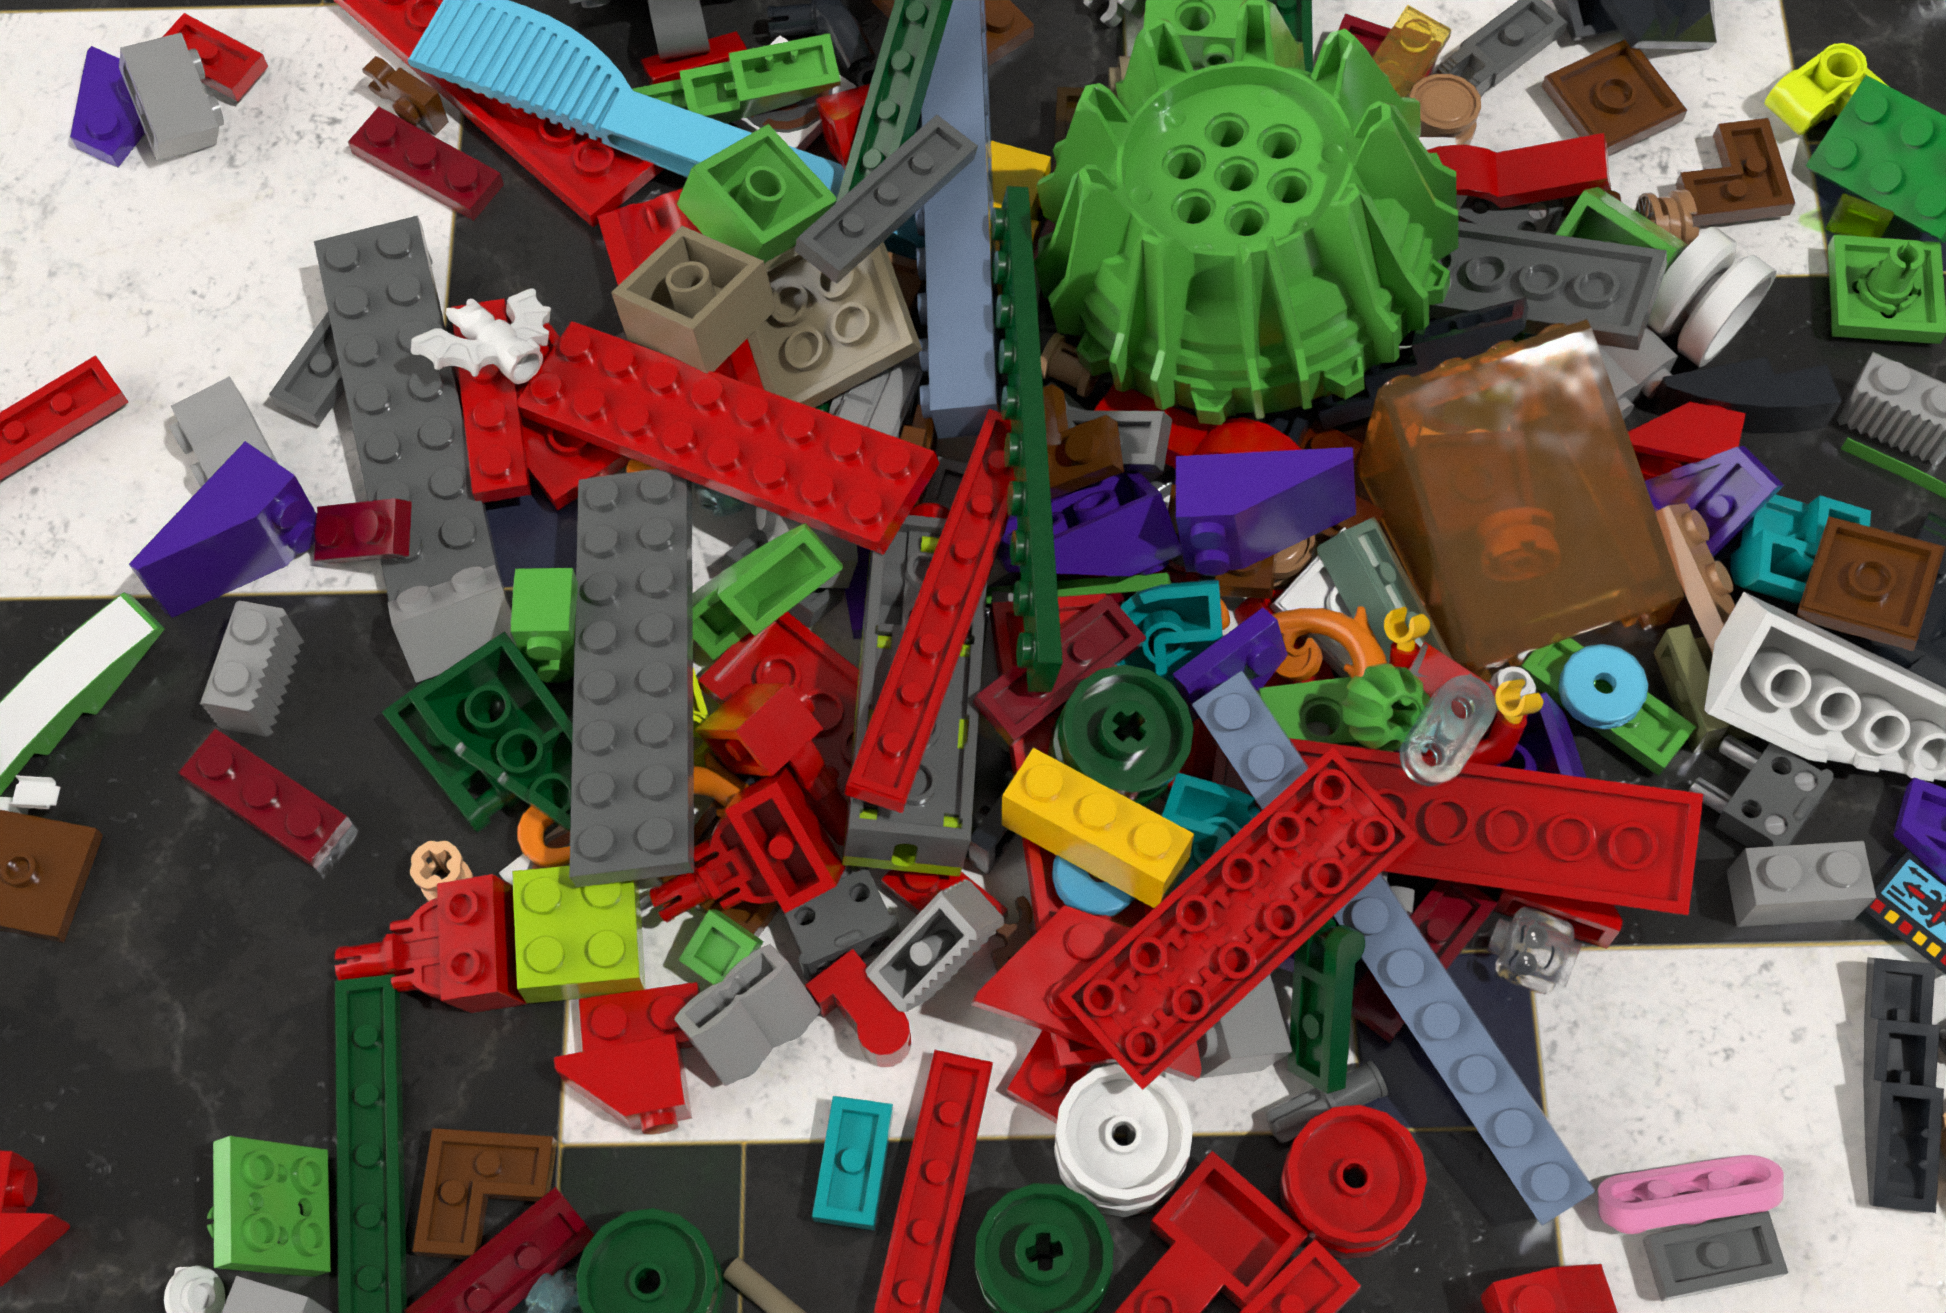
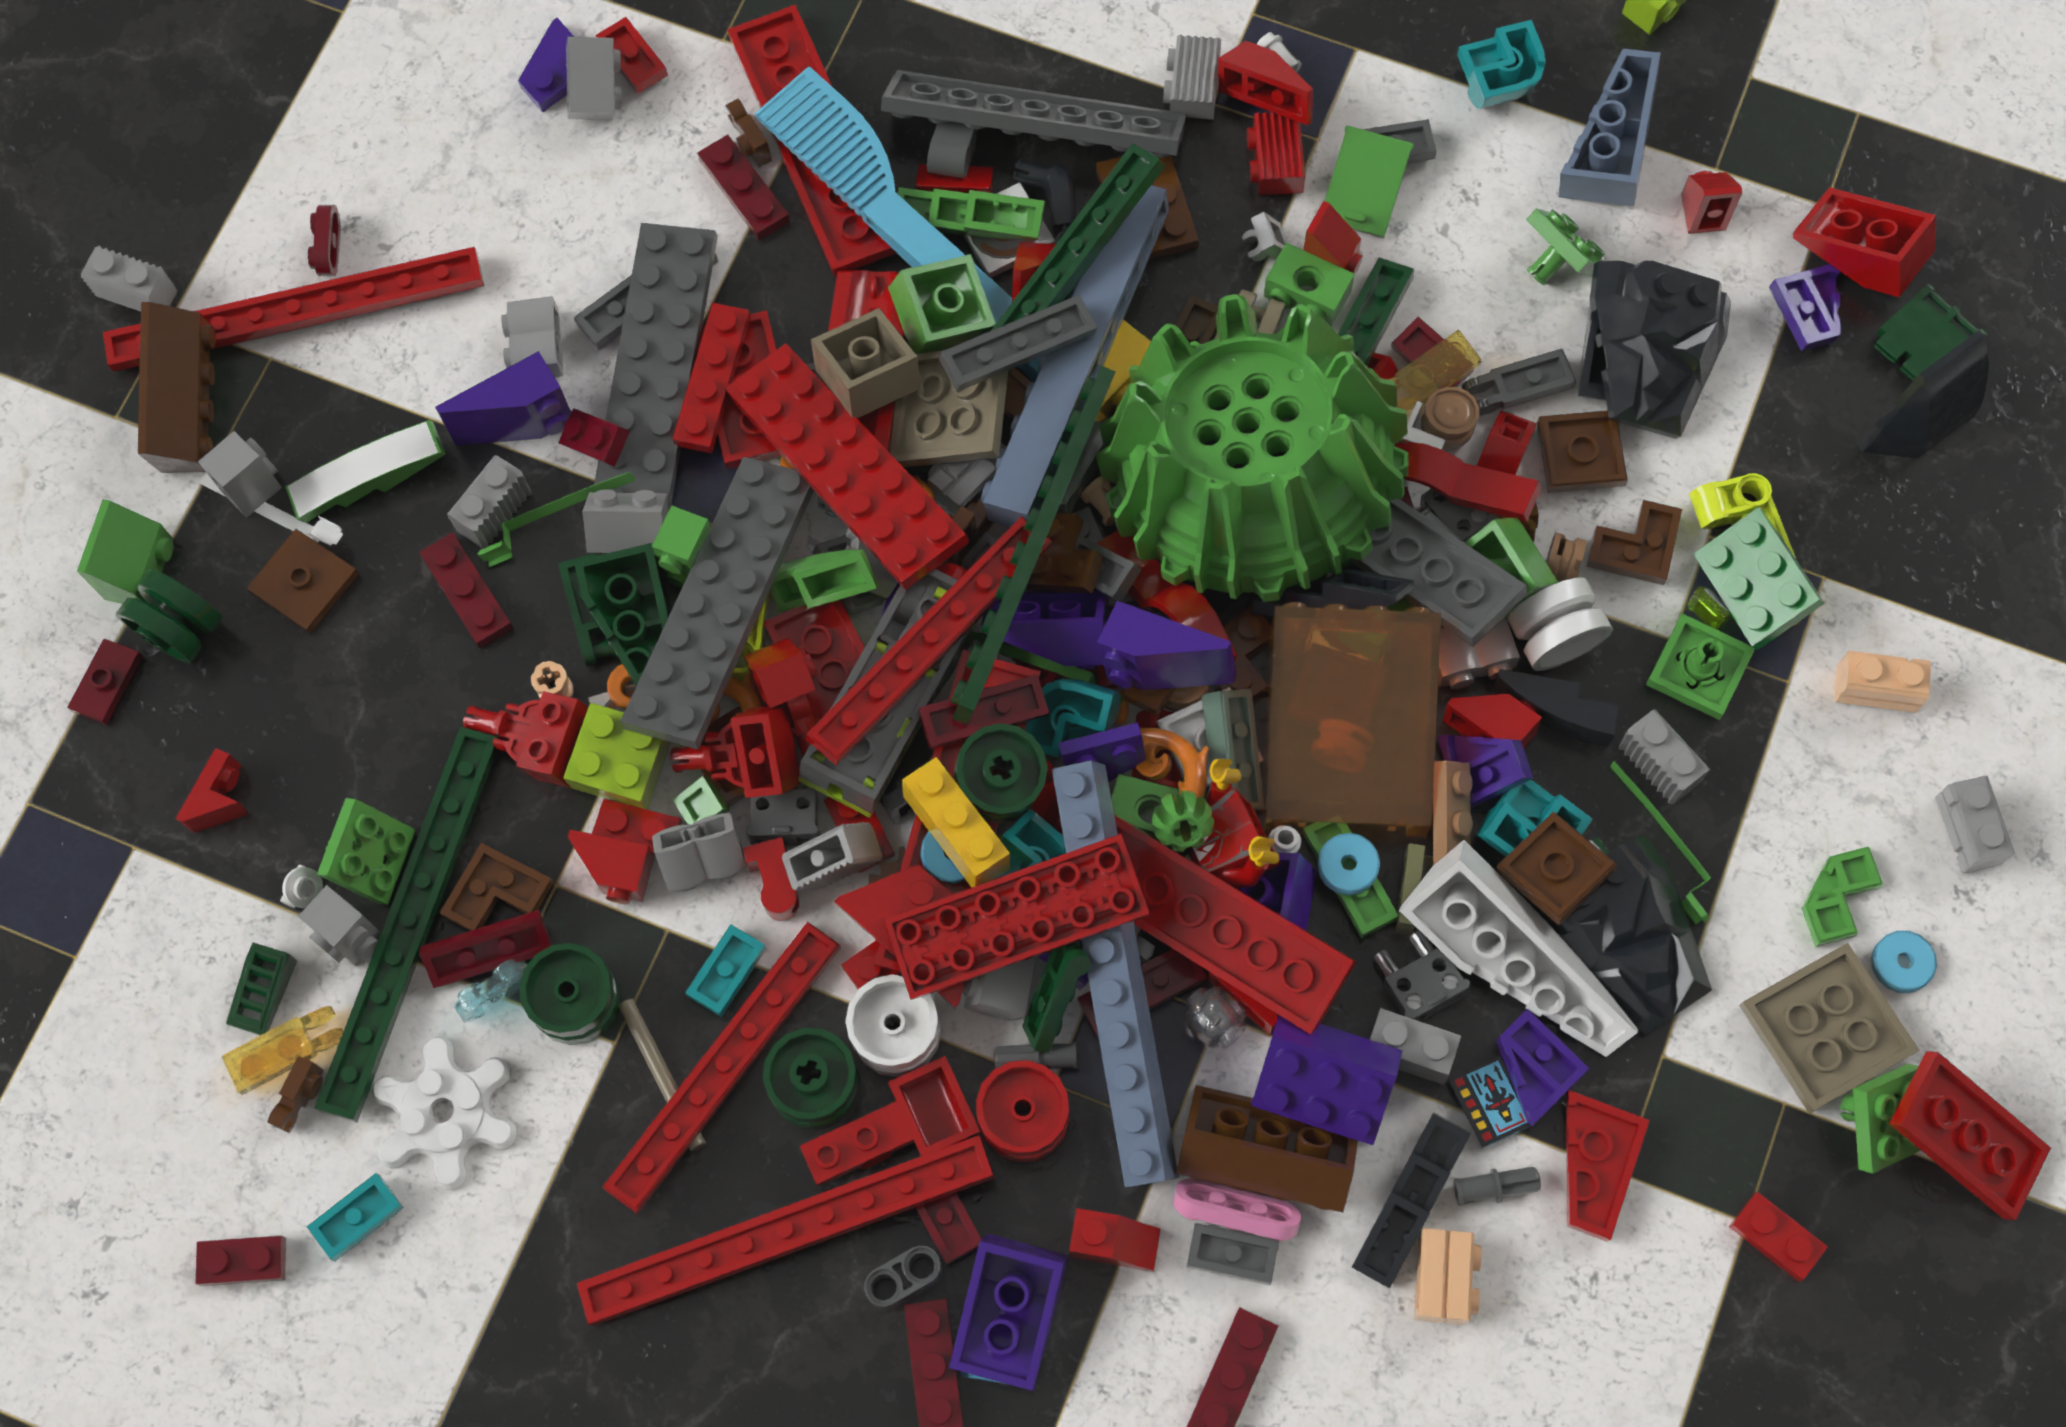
camera: 25 degrees right, 5 degrees up
white animal [411,288,551,384] -> none
clear light blue plate [1400,675,1496,787] -> none
none -> bright green piece [477,472,636,567]
none -> reddish brown slope [1176,1085,1358,1213]
none -> dark purple brick [1251,1015,1403,1145]
none -> red slope [1477,410,1537,475]

